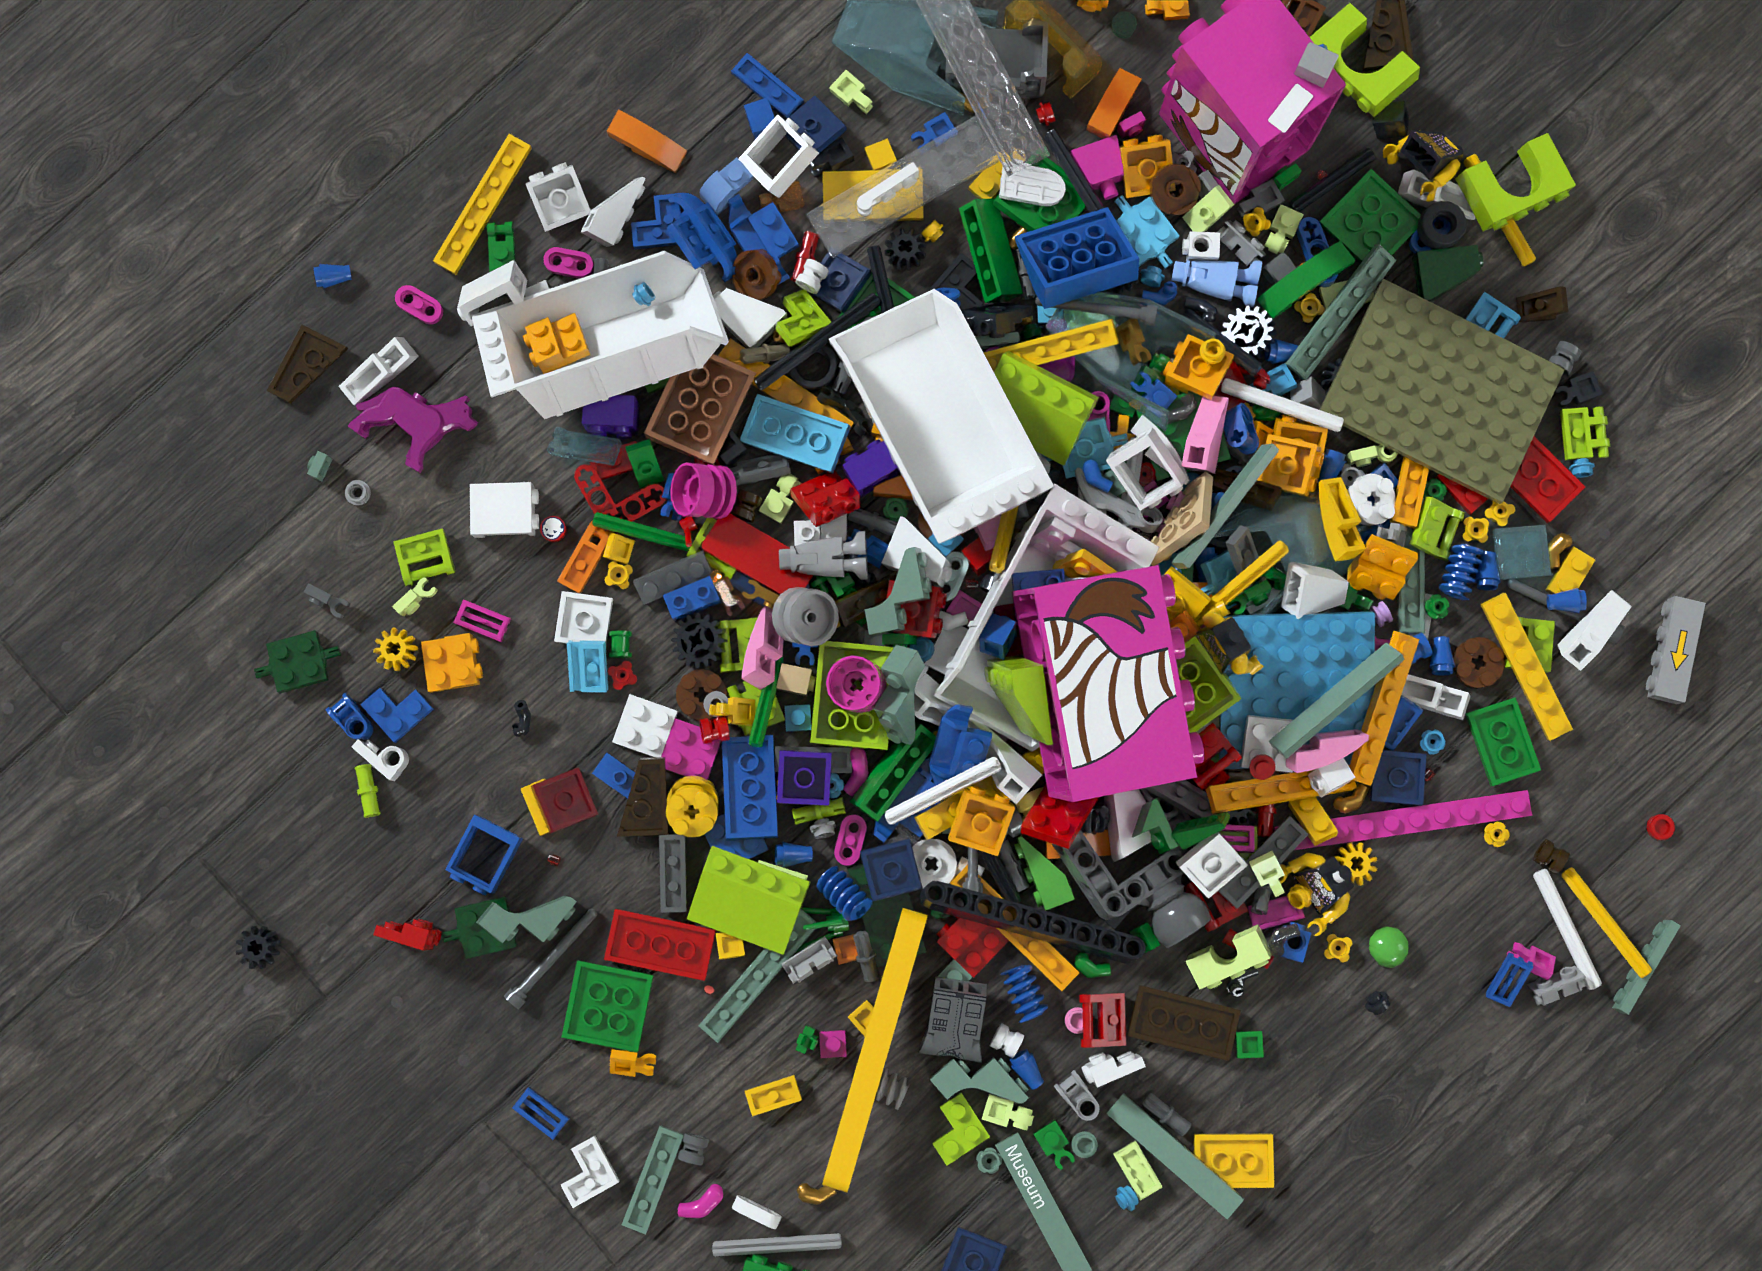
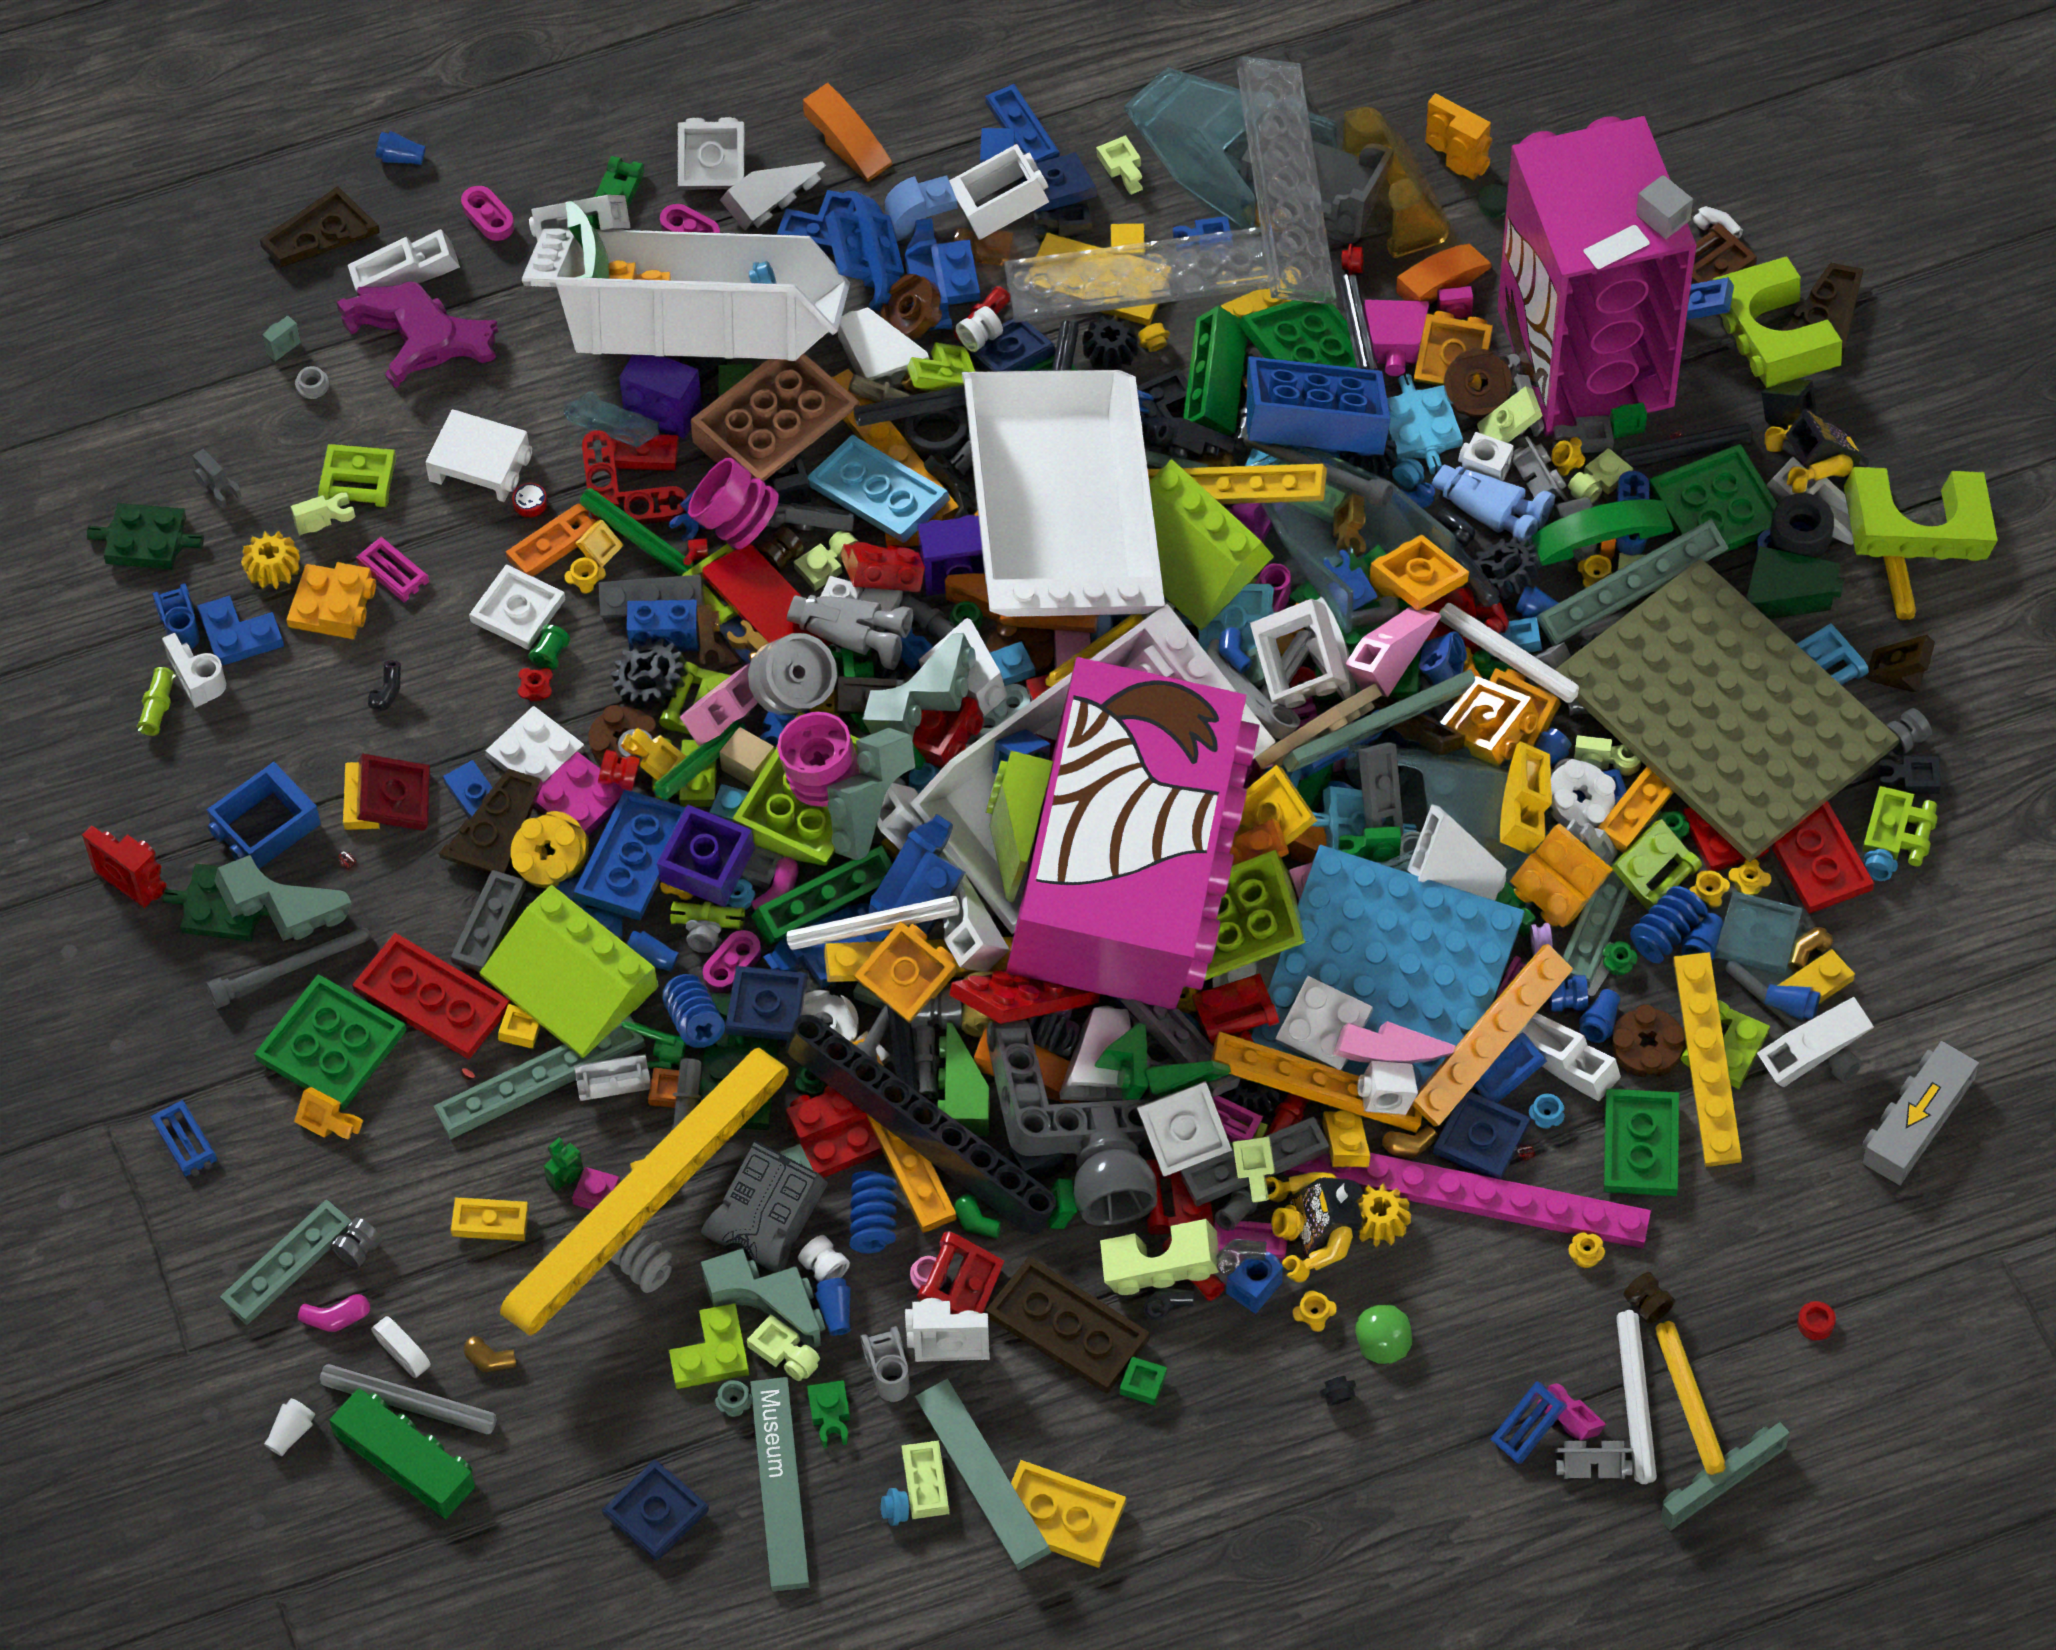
camera: 20 degrees right, 25 degrees down
yellow plate [433,134,532,275] -> none
white plate [561,1136,620,1208] -> none
medium azure plate [567,640,608,692] -> none
green plate [625,439,664,488] -> none
white plate [857,162,919,217] -> none
white window [999,161,1065,206] -> none
sand green plate [1071,1131,1098,1158] -> none
dark grey axle [1143,1093,1192,1137] -> none
yellow axle [1194,540,1289,627] -> none
torso [1196,600,1264,675] -> none
yellow plate [1200,339,1226,364] -> none
red plate [1249,754,1276,780] -> none
green arm [1261,567,1287,591] -> none
sand green tile [1269,643,1405,759] -> none
none -> slope [566,201,609,279]

